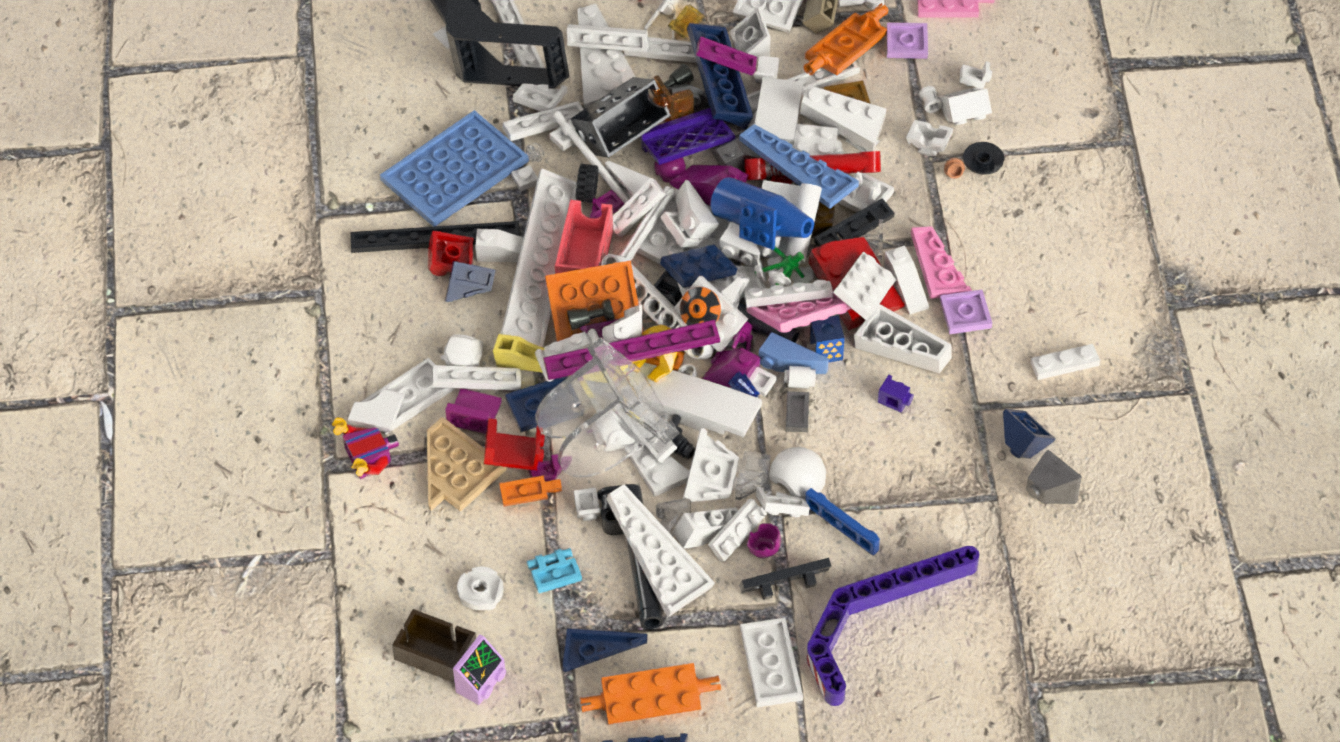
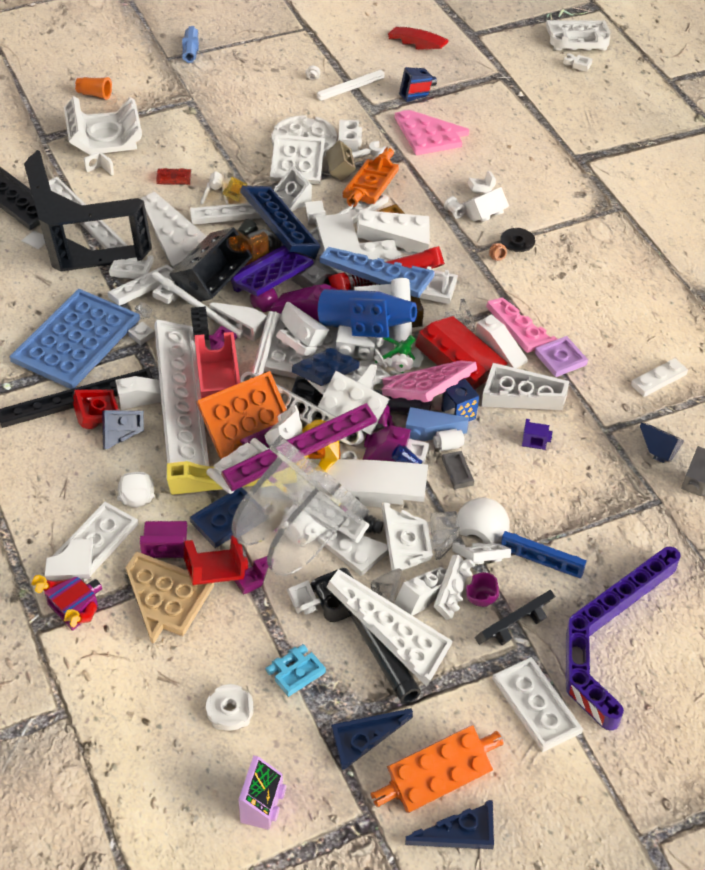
camera: 20 degrees left, 5 degrees down
dark brown piece [392,609,476,683] -> none
white plate [432,365,521,390] -> none
orange plate [499,476,562,507] -> none
white plate [567,24,648,52] -> none
pearl dark grey piece [567,299,615,331] -> none
white plate [613,178,665,238] -> none
dish [680,287,721,325] -> none
magenta plate [696,37,757,76] -> none
white plate [744,280,833,308] -> none
black hinge [814,198,895,247] -> none
white plate [833,252,896,321] -> none
lavender plate [887,23,928,59] -> none
white cylinder [906,120,953,156] -> none

